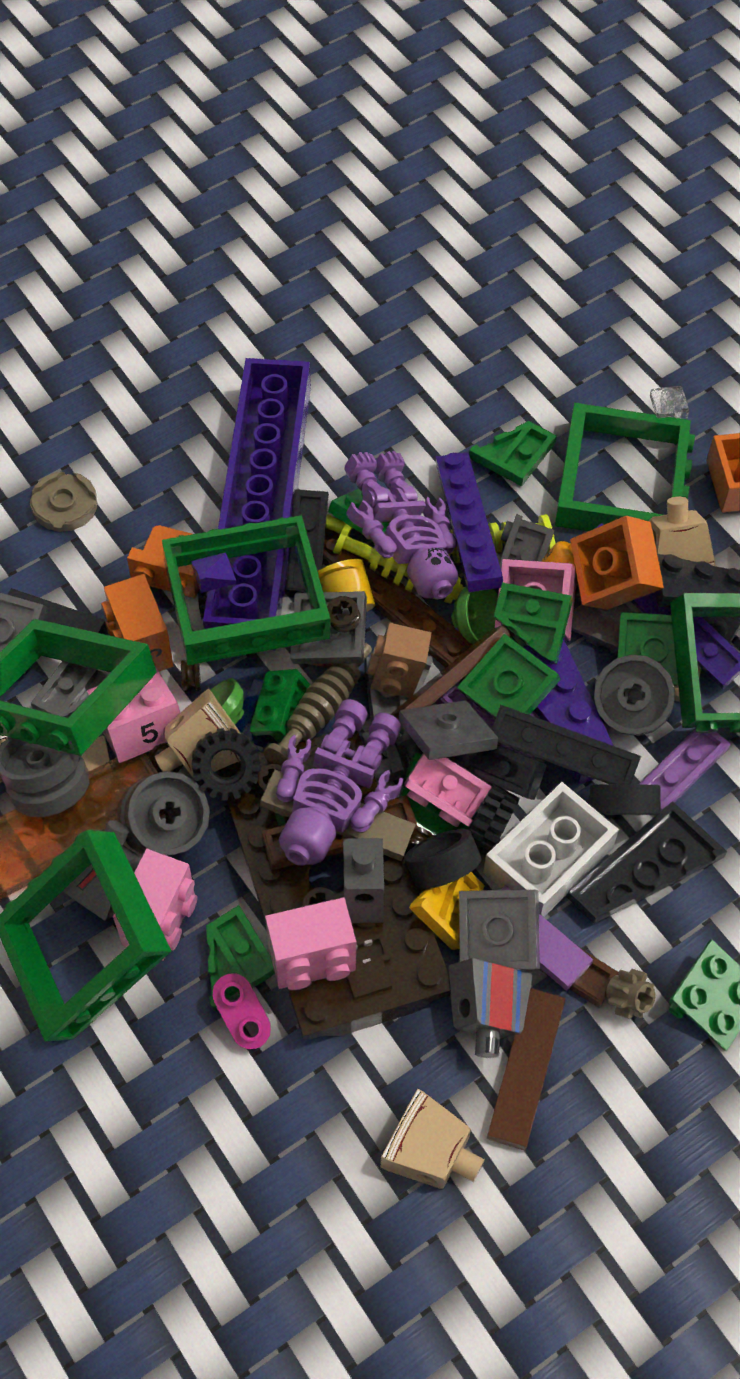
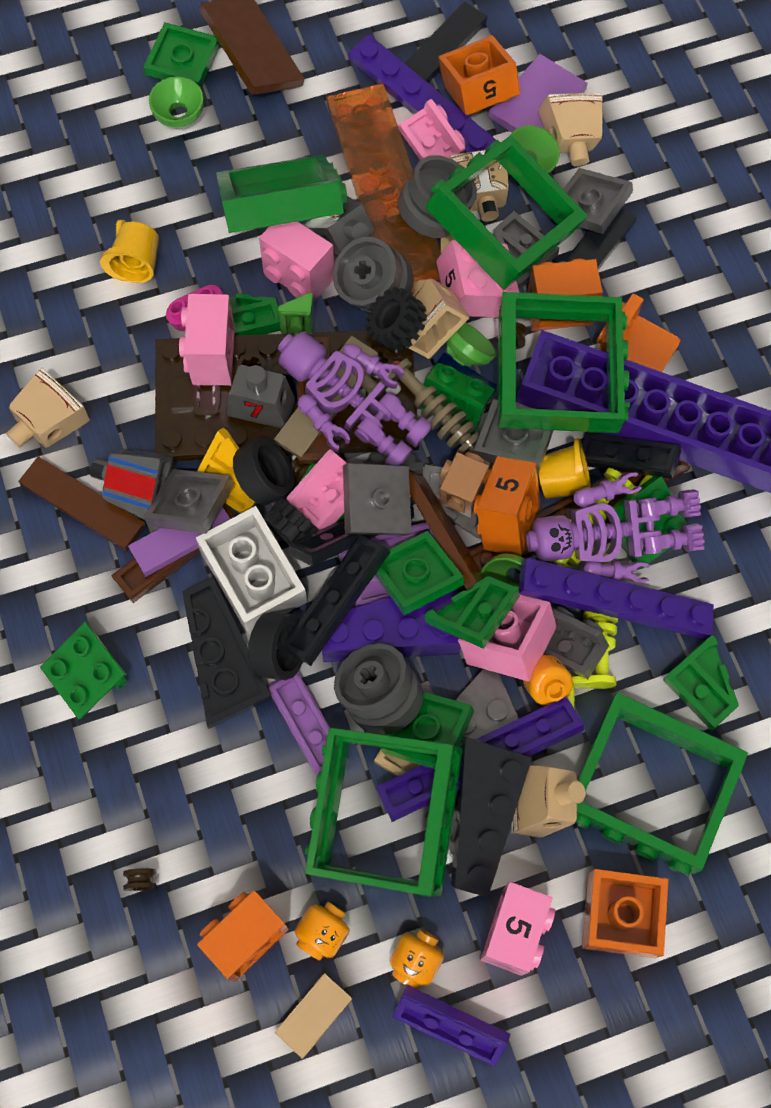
camera: 105 degrees right, 10 degrees up
dark tan tile [30,472,97,532] -> none
dark purple slope [191,553,236,593] -> none
dark brown bush [327,596,361,633] -> none
orange brick [570,516,664,610] -> none
dark tan gear [606,969,656,1019] -> none
clear bracket [650,386,690,419] -> none
none -> yellow hat [100,220,159,283]
none -> bright green slope [278,293,315,334]
none -> orange brick [474,456,541,557]

